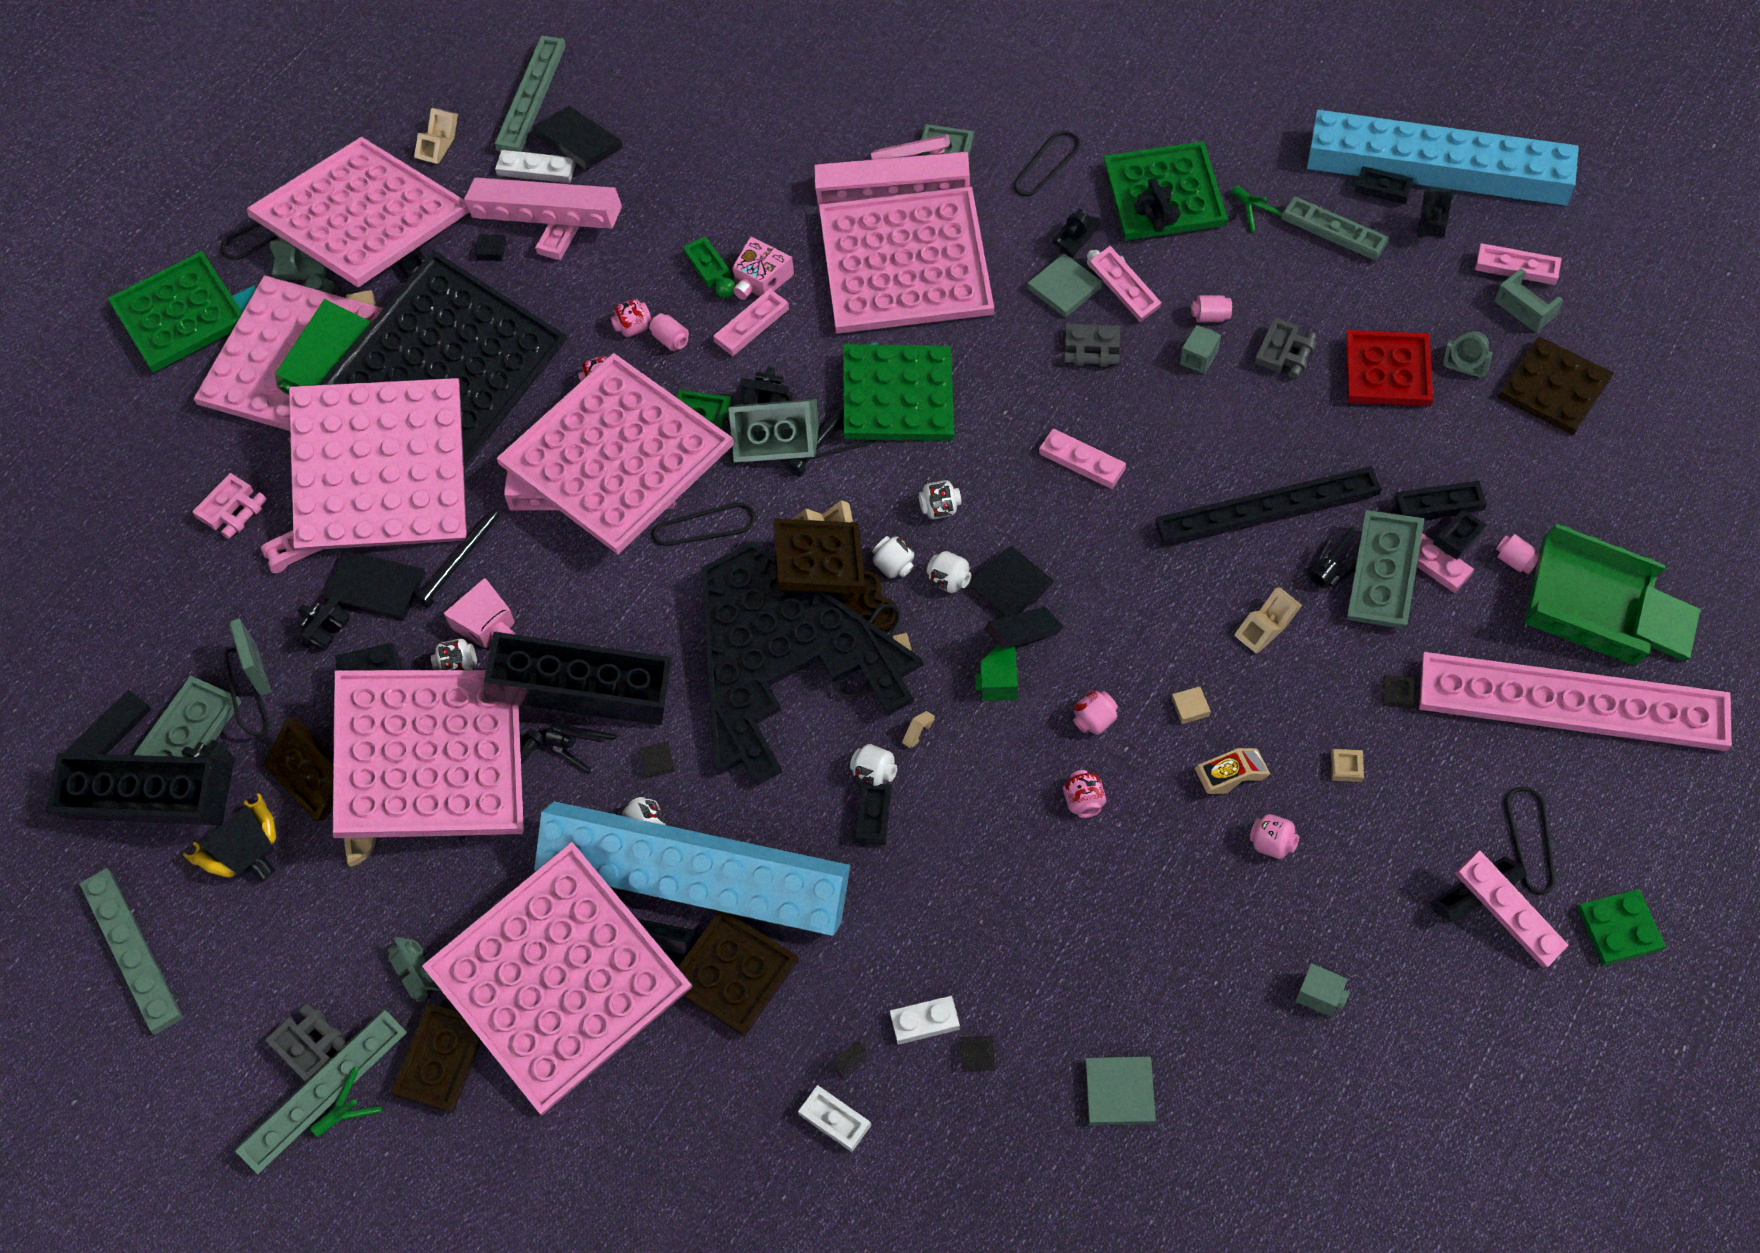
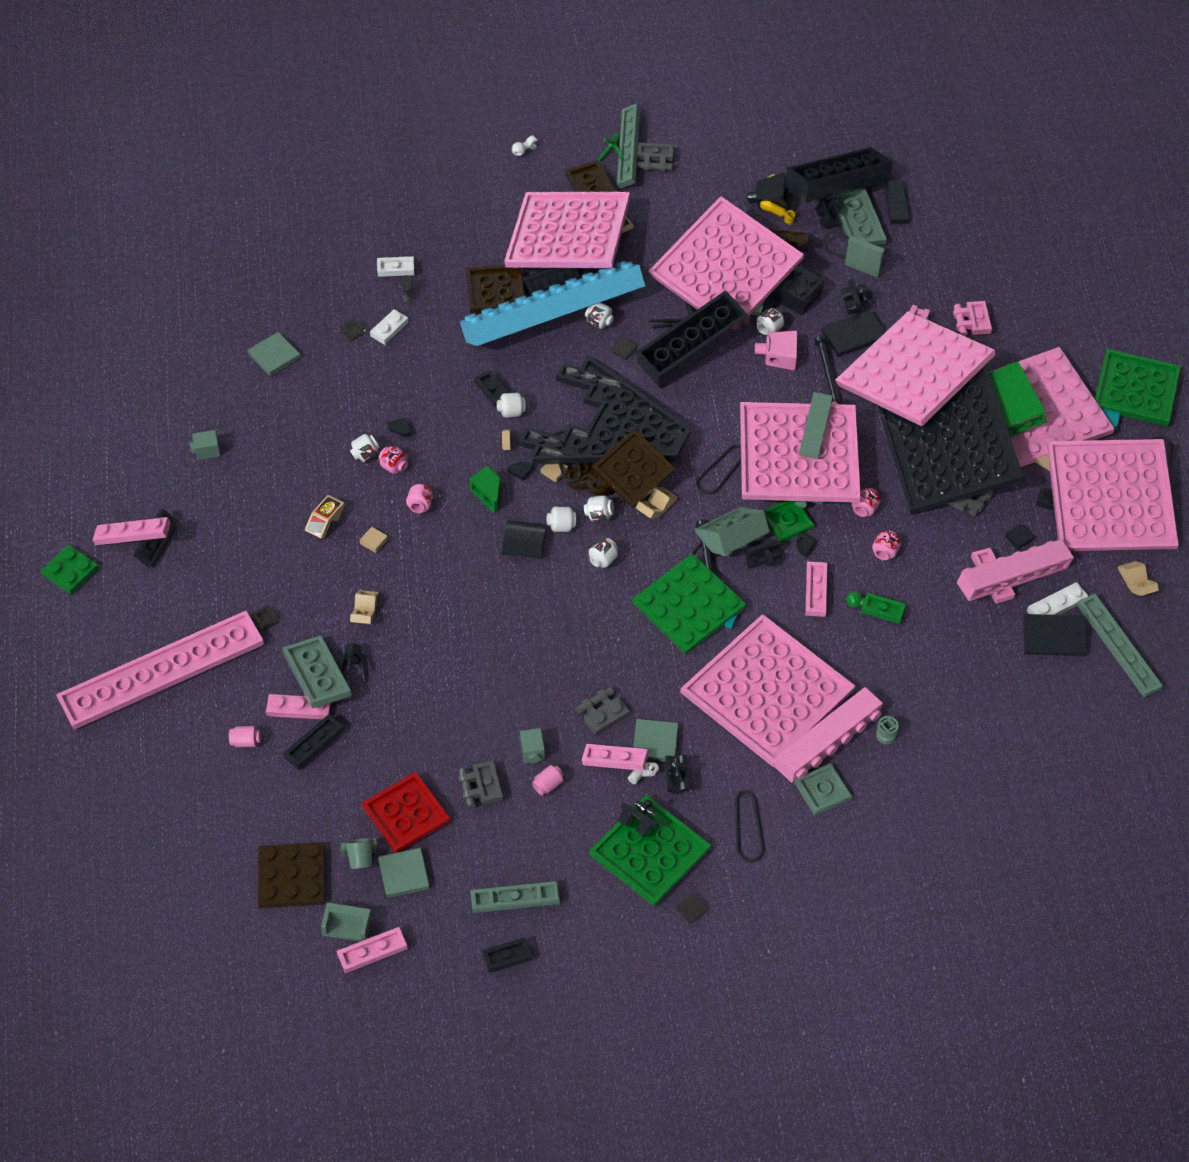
camera: 135 degrees right, 5 degrees down
sand green plate [79,868,184,1035] -> none
sand green hinge [388,937,441,1002] -> none
bright pink brick [649,314,689,351] -> none
bright pink torso [733,236,794,300] -> none
bright pink plate [871,134,950,160] -> none
black tile [984,606,1063,649] -> none
bright pink plate [1039,428,1126,489] -> none
black plate [1155,466,1382,546] -> none
green plant [1232,185,1283,232] -> none
bright pink head [1250,814,1299,859] -> none
medium azure brick [1307,110,1579,206] -> none
tan tile [1331,749,1364,782] -> none
black hips [1417,188,1452,237] -> none
black plate [1433,509,1487,560] -> none
black piece [1505,786,1555,894] -> none
green panel [1524,524,1666,666] -> none
green tile [1631,585,1700,662] -> none
none -> white head [350,434,380,462]
none -> sand green tile [378,848,429,898]
none -> black tile [387,418,411,437]
none -> black tile [507,462,534,481]
none -> white arm [512,135,537,156]
none -> clear smoke tile [676,894,708,924]
none -> black tile [796,532,816,558]
none -> sand green tile [799,392,833,459]
none -> sand green wheel [876,716,899,744]

